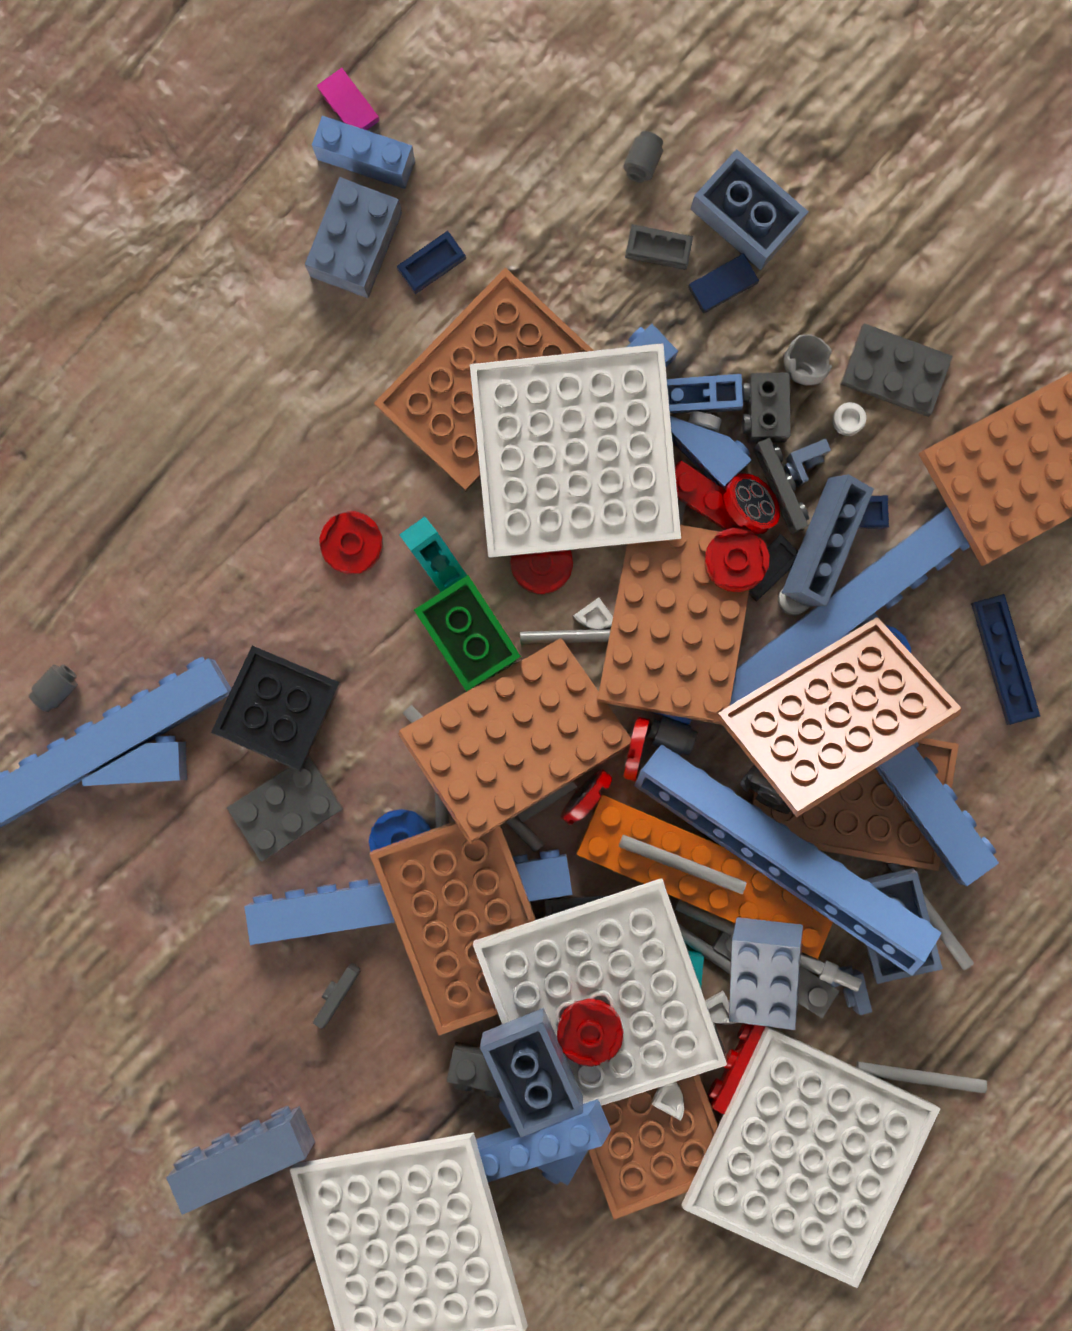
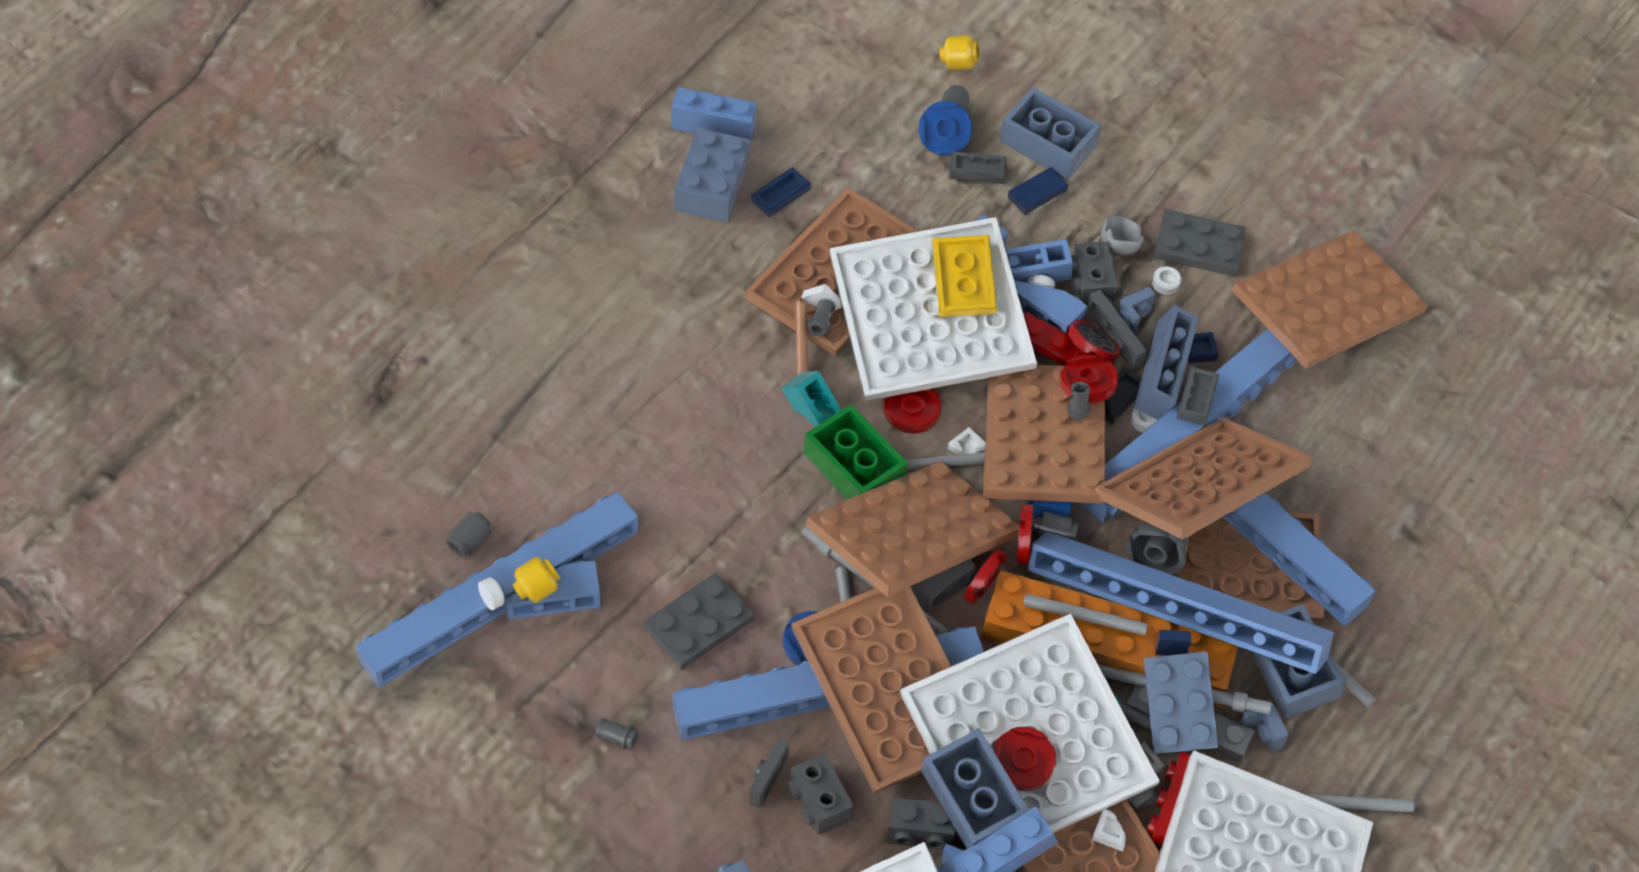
camera: 10 degrees left, 30 degrees down
black plate [211,645,341,772] -> none
dark pink tile [317,68,380,130] -> none
red tile [319,511,383,575] -> none
dark blue tile [971,594,1040,725] -> none
none -> white tile [478,577,505,610]
none -> yellow head [512,556,561,603]
none -> dark grey pin [596,718,639,749]
none -> dark grey brick [787,753,854,835]
none -> nougat bar [795,301,808,375]
none -> white tile [802,284,842,310]
none -> dark grey pin [808,299,836,336]
none -> blue tile [918,101,972,156]
none -> yellow tile [932,235,997,317]
none -> yellow head [940,35,980,71]
none -> dark grey pin [1067,382,1091,420]
none -> dark blue tile [1154,630,1191,655]
none -> dark grey plate [1177,367,1219,426]

